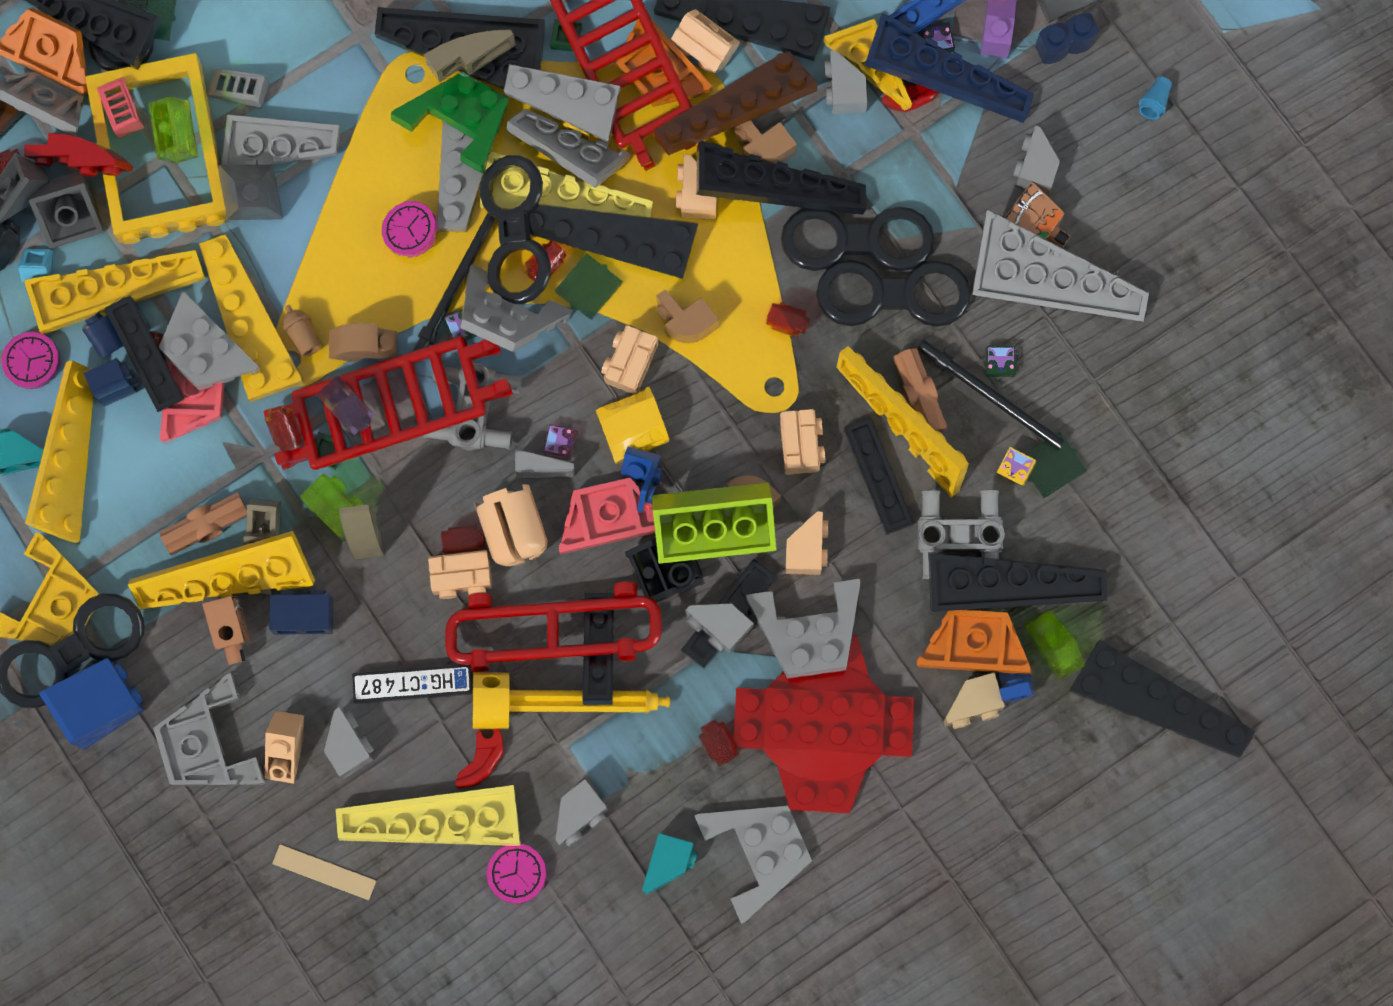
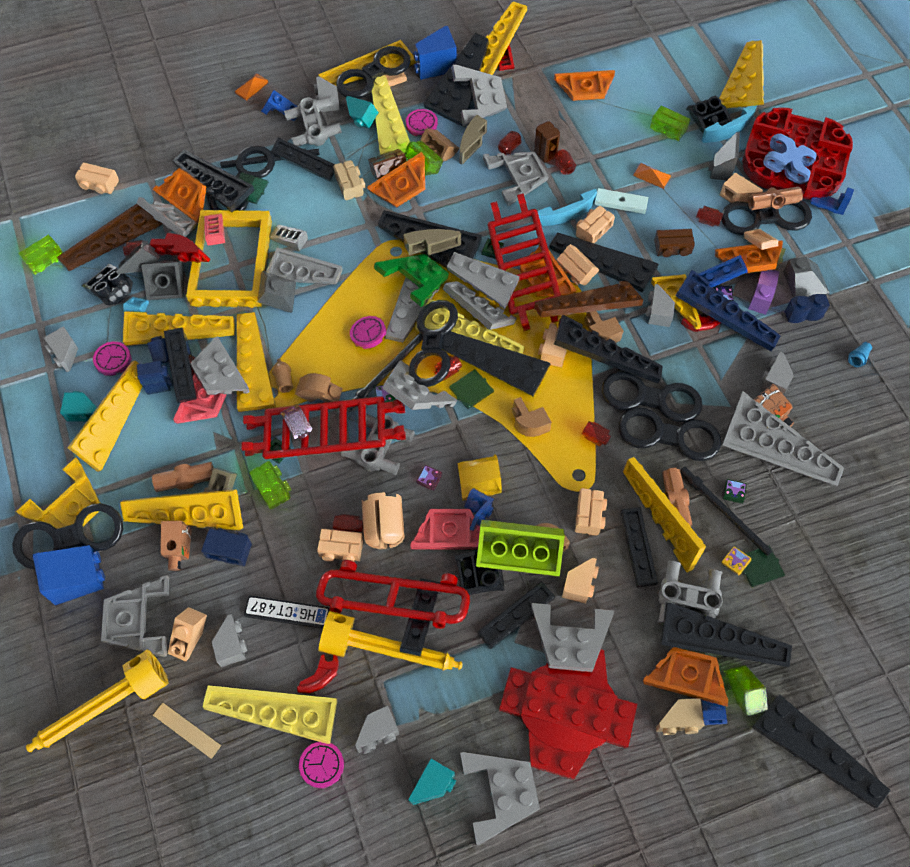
camera: 10 degrees right, 15 degrees down
clear neon green brick [148,96,198,164] -> none
clear red brick [265,406,302,451] -> none
dark tan slope [339,504,384,560] -> none
light grey slope [515,450,575,478] -> none
light nougat brick [601,325,659,394] -> none
light grey slope [686,604,754,654] -> none
clear red brick [698,720,739,766] -> none
none -> yellow piece [26,649,169,752]

